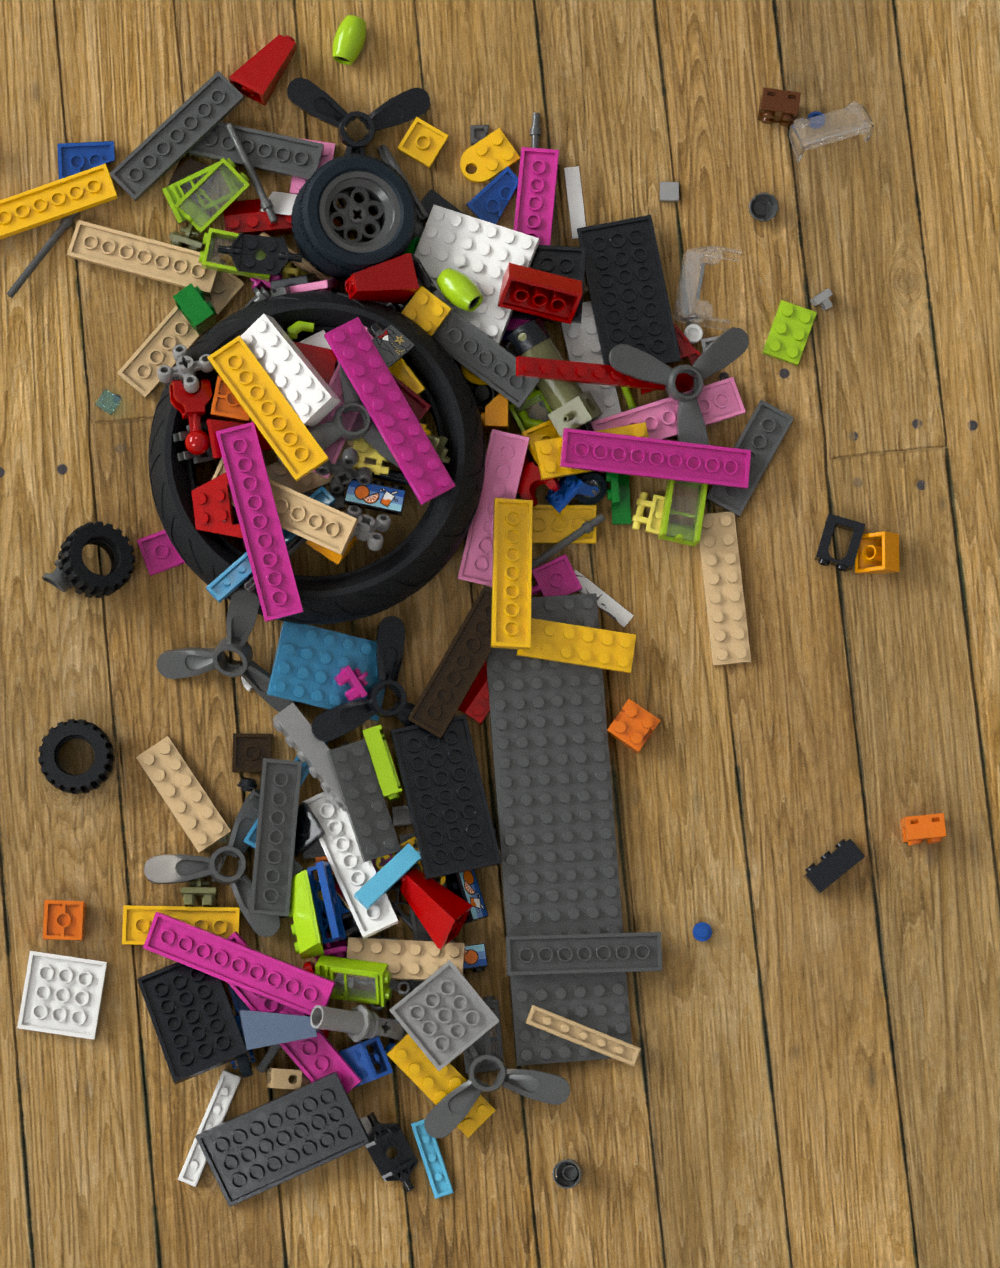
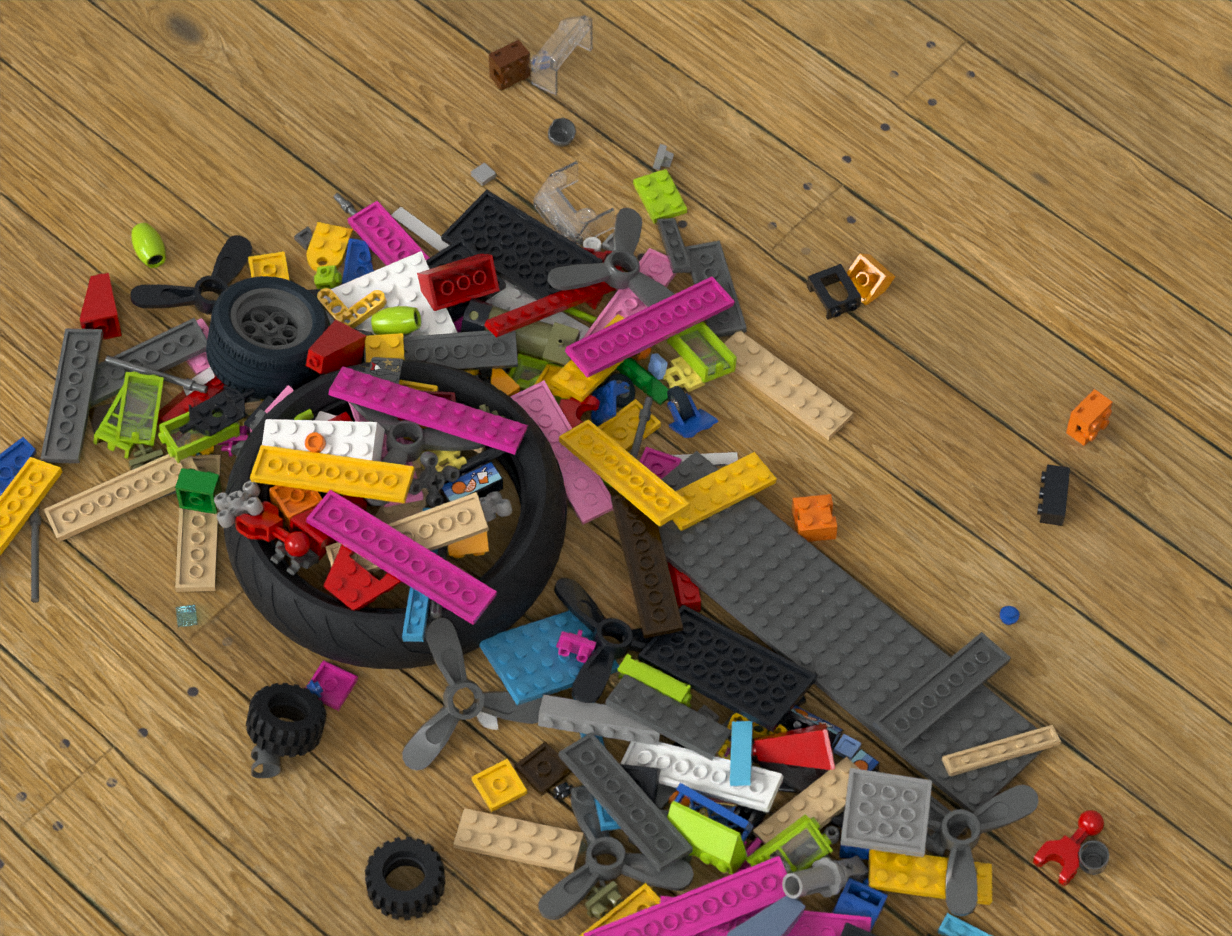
camera: 40 degrees left, 25 degrees down
none -> orange tile [305,432,326,453]
none -> blue plate [306,679,324,698]
none -> lime brick [314,265,342,289]
none -> yellow beam [317,288,387,329]
none -> yellow plate [472,759,527,812]
none -> light blue plate [648,353,668,380]
none -> dark grey tile [657,218,692,273]
none -> blue plate [667,386,718,438]
none -> light blue plate [833,734,861,760]
none -> red piece [1033,810,1104,886]

